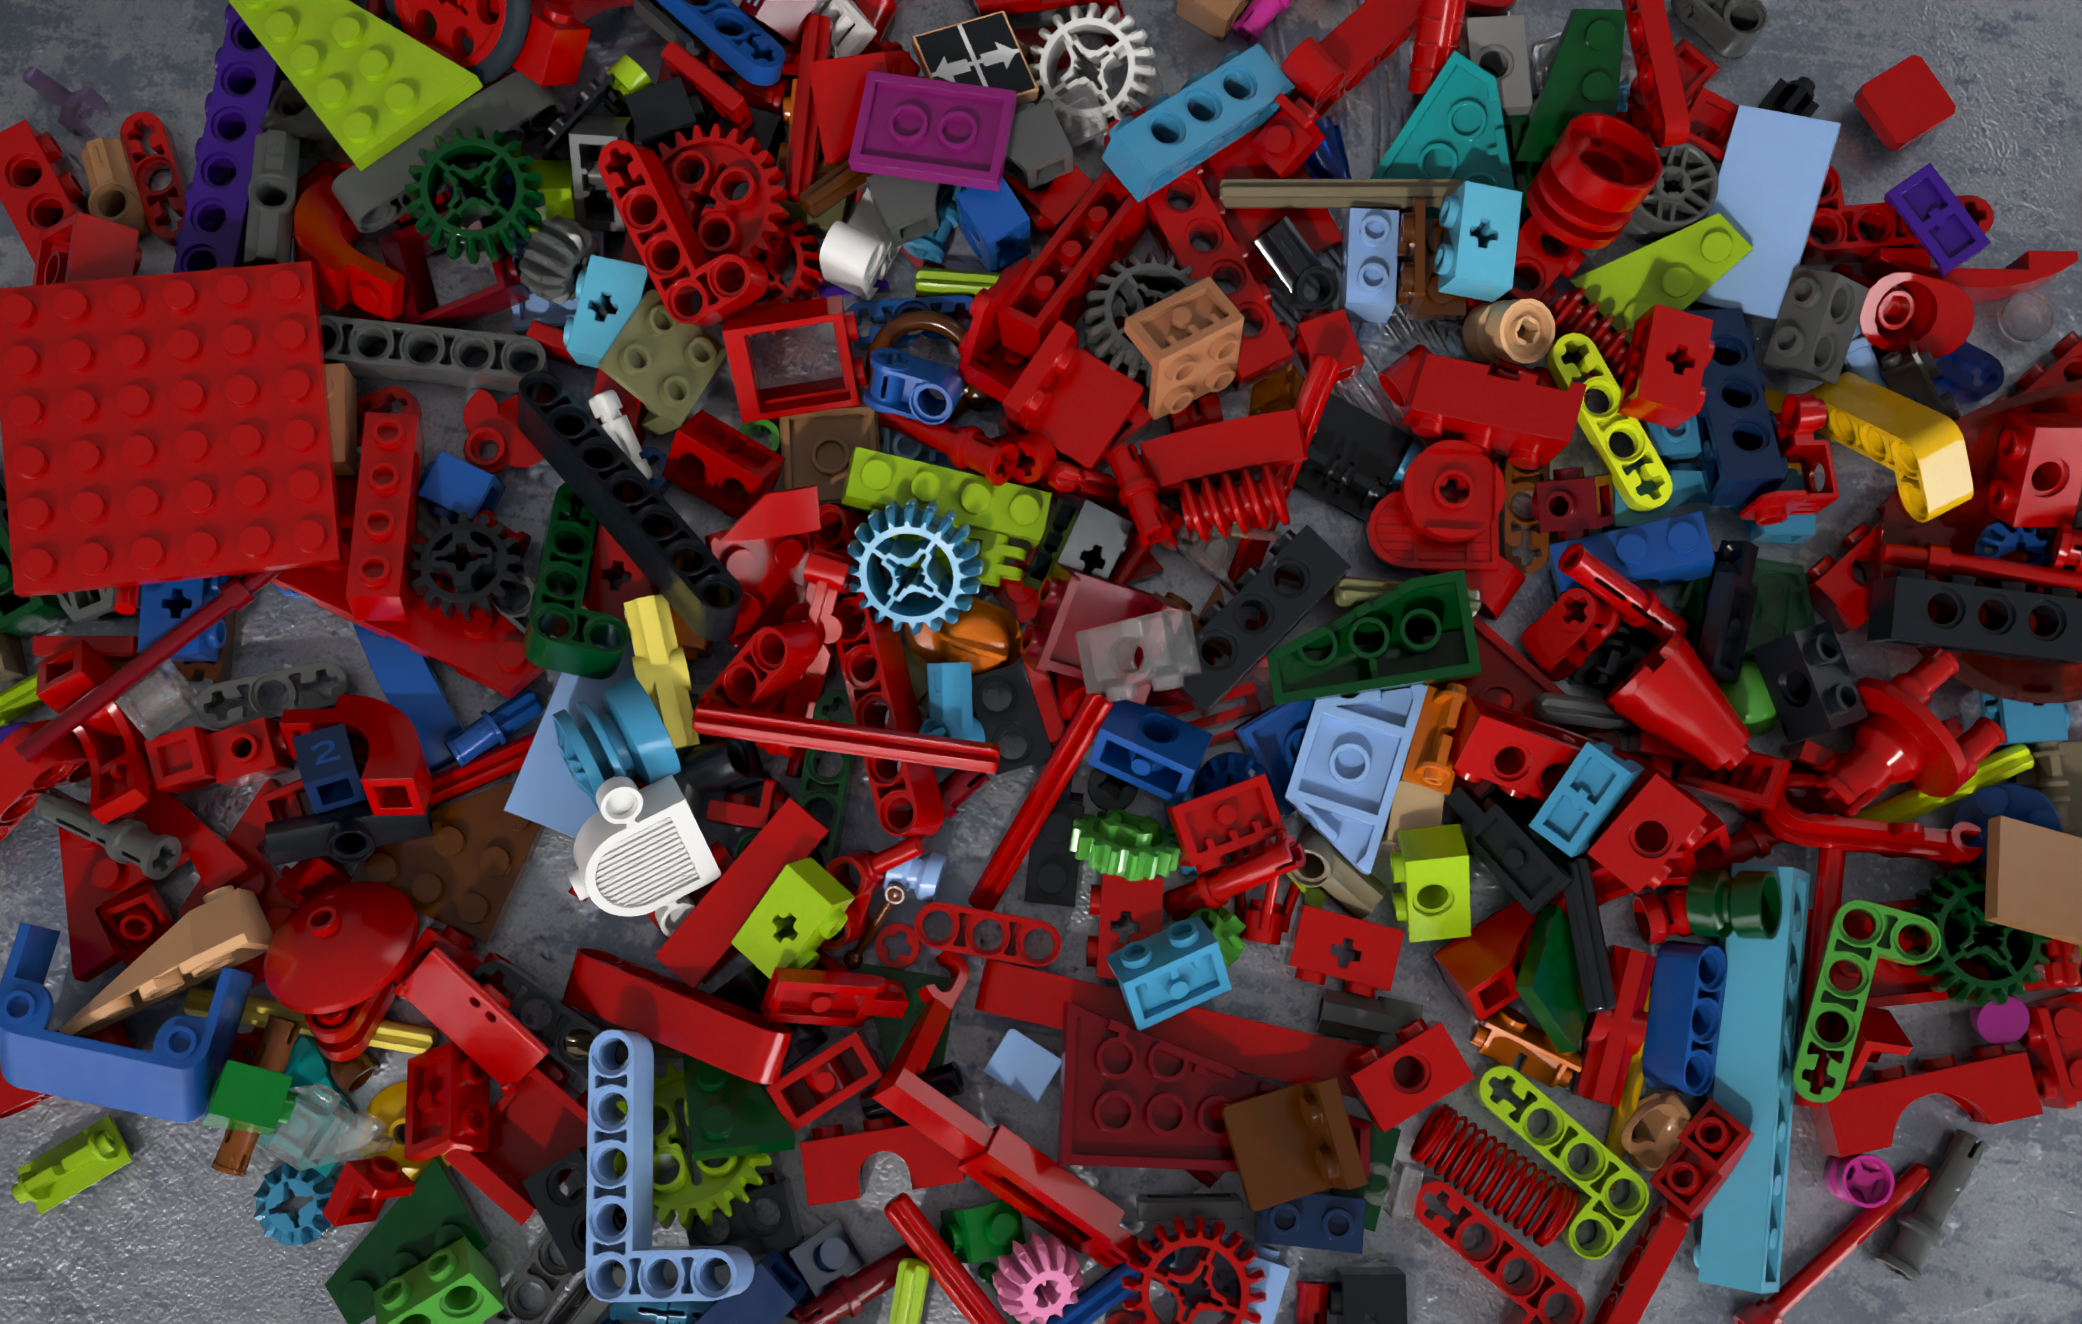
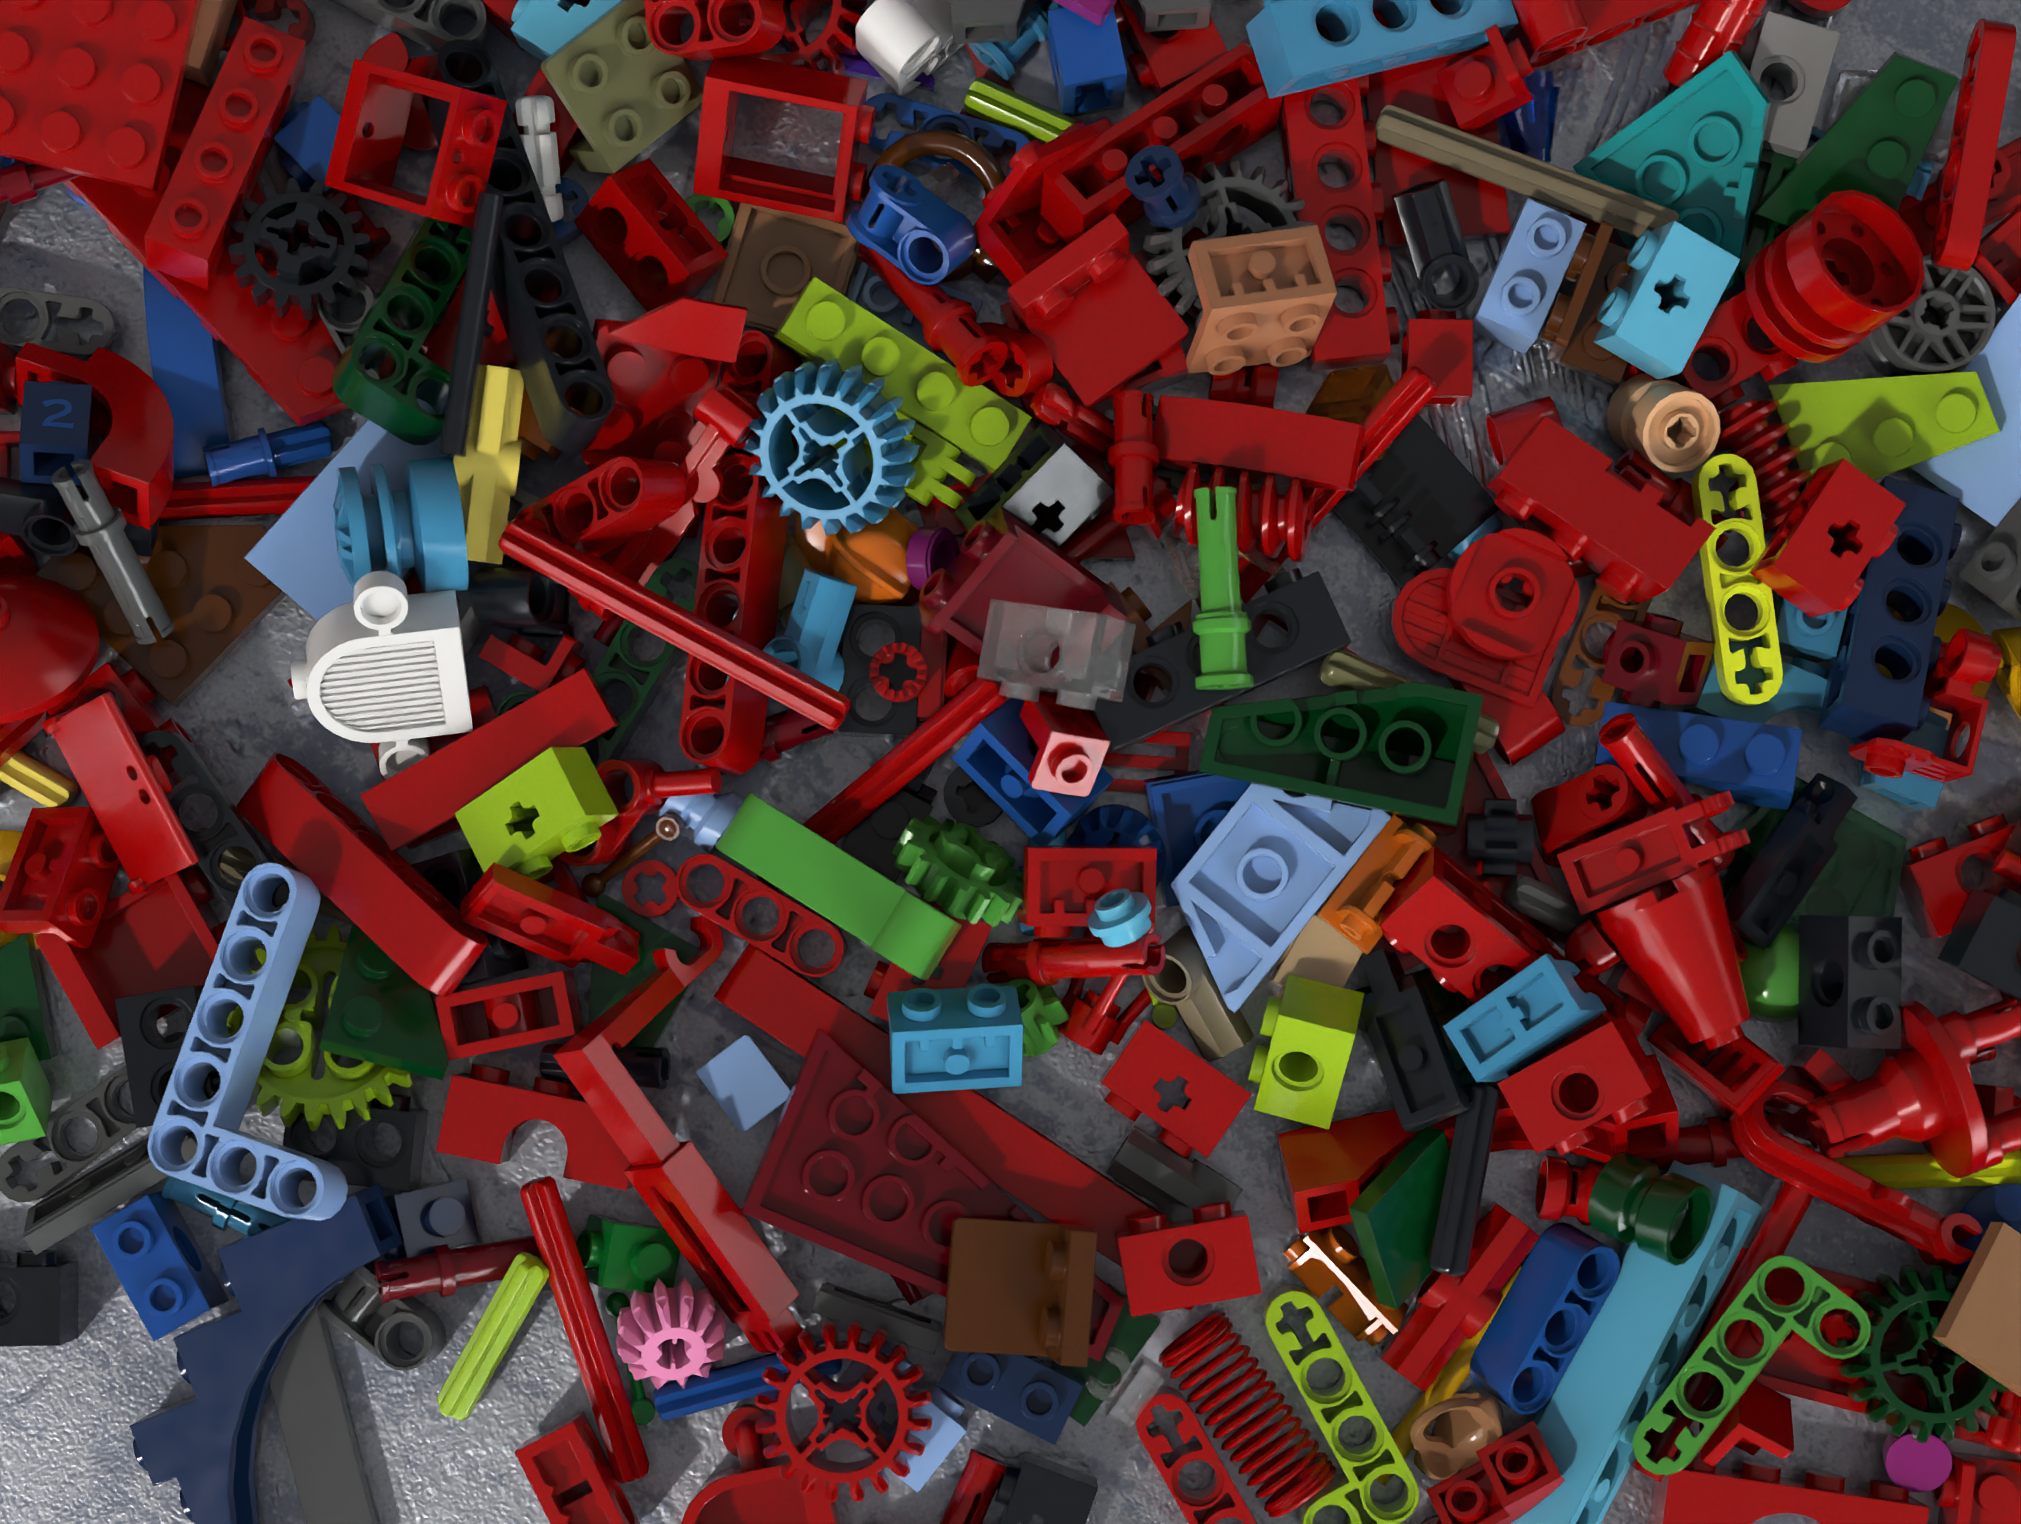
camera: 20 degrees right, 5 degrees up
none -> dark grey pin [51,460,175,644]
none -> red window [324,59,508,228]
none -> black bar [439,193,504,457]
none -> bright green beam [715,792,962,981]
none -> red bush [869,642,928,702]
none -> magenta tile [906,526,960,590]
none -> red bracket [1019,693,1111,797]
none -> medium azure plate [1087,888,1152,947]
none -> dark blue bush [1125,145,1202,229]
none -> bright green pin [1193,486,1254,690]
none -> black gear [1465,798,1534,877]
none -> red hinge [1556,790,1751,915]
none -> red hinge [1565,918,1623,976]

